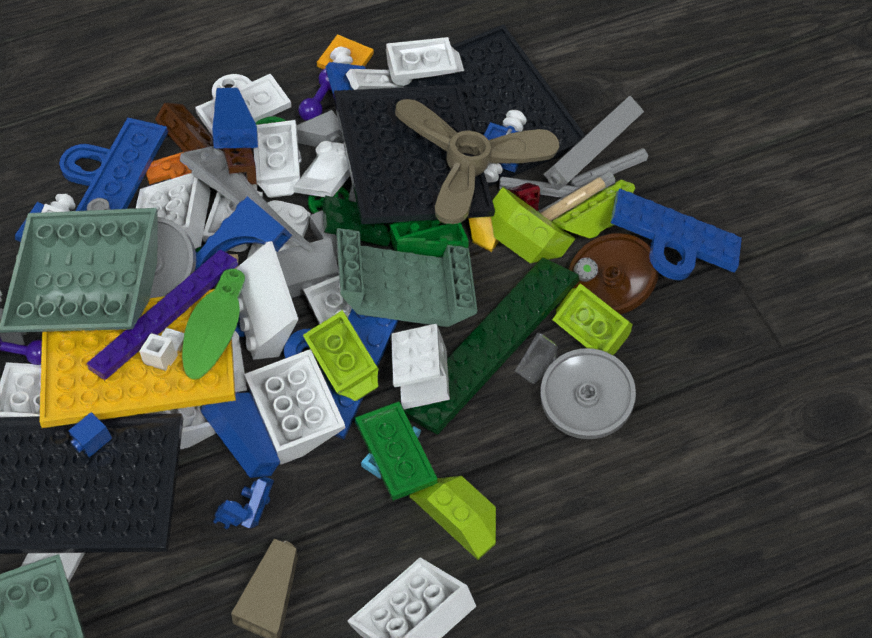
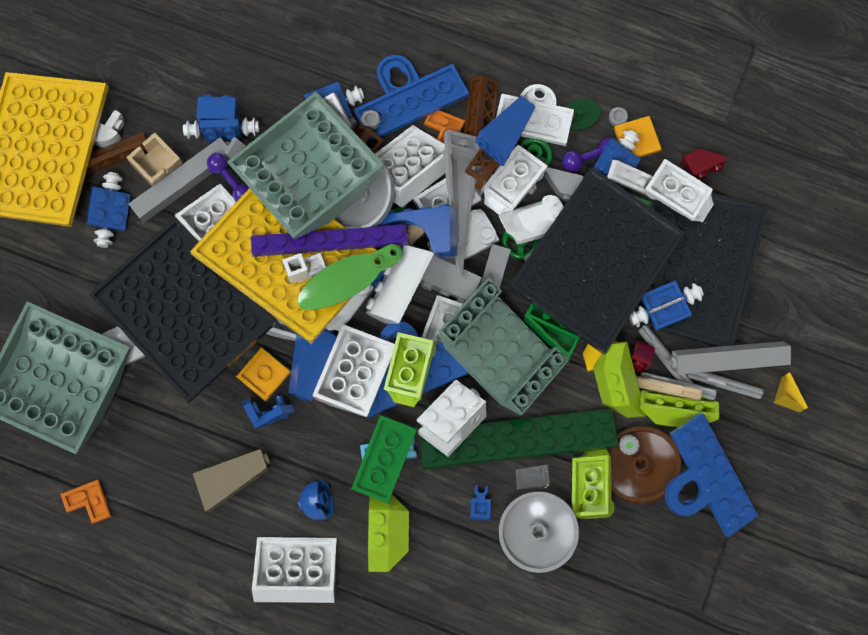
camera: 45 degrees right, 20 degrees up
blue brick [68,412,112,457] -> none
dark green plate [322,195,390,246] -> none
dark tan piece [395,99,559,224] -> none
none -> light orange plate [236,347,291,402]
none -> blue cylinder [298,479,334,520]
none -> blue plate [470,485,491,521]
none -> dark green piece [568,99,601,131]
none -> light grey tile [609,107,628,126]
none -> dark red slope [680,149,727,180]
none -> yellow slope [774,373,808,412]

